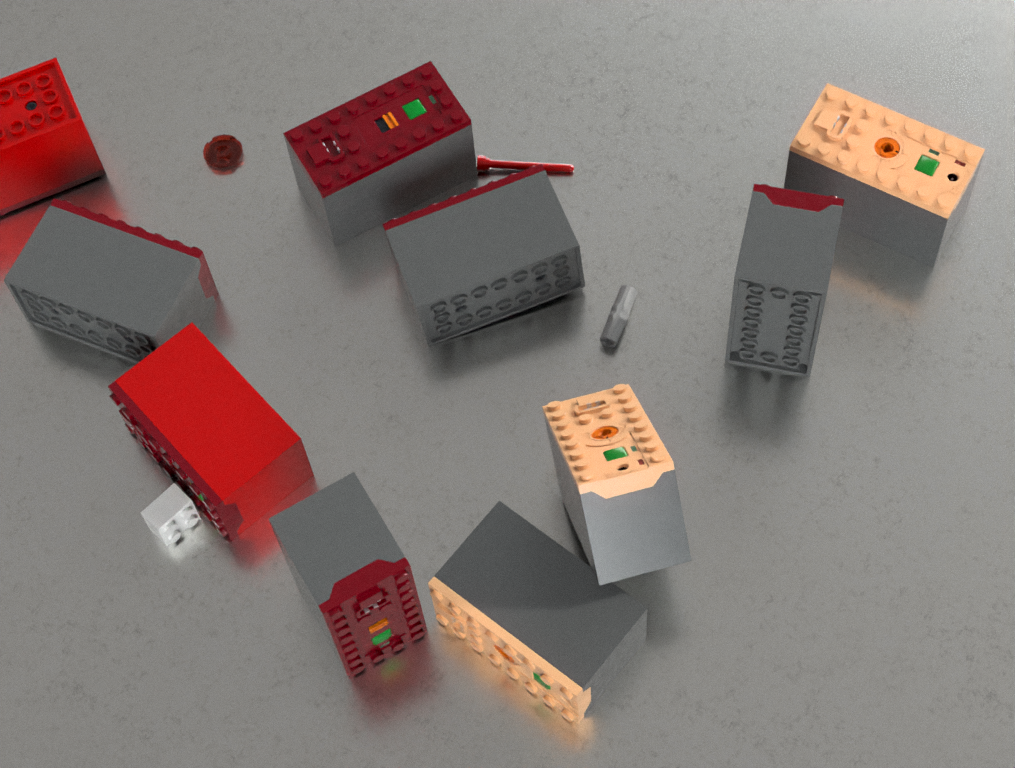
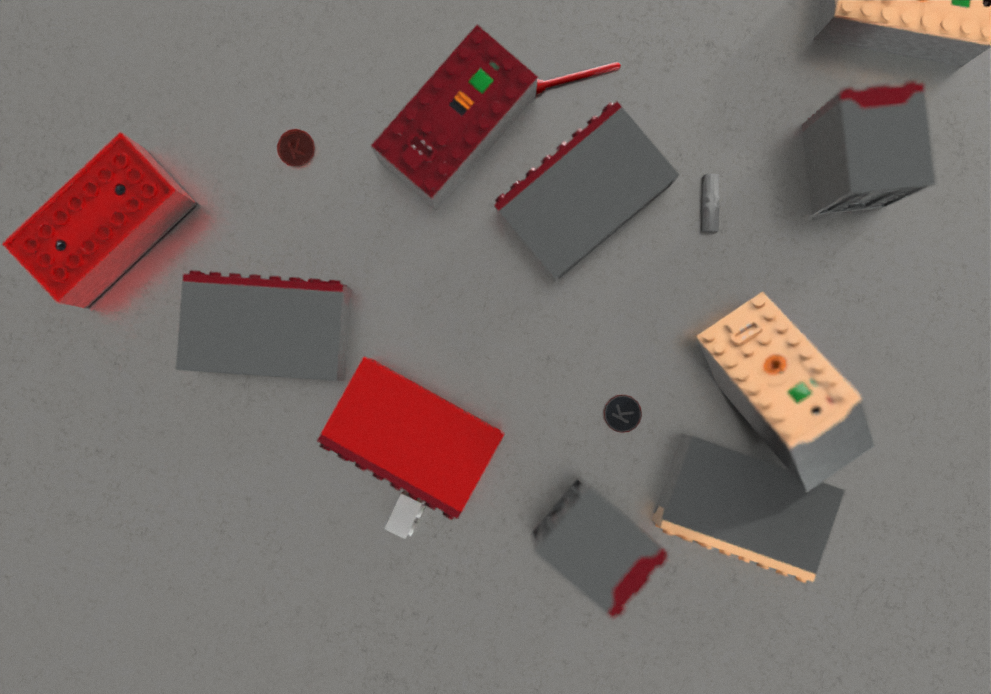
camera: 25 degrees left, 25 degrees up
none -> black tile [603,395,642,433]

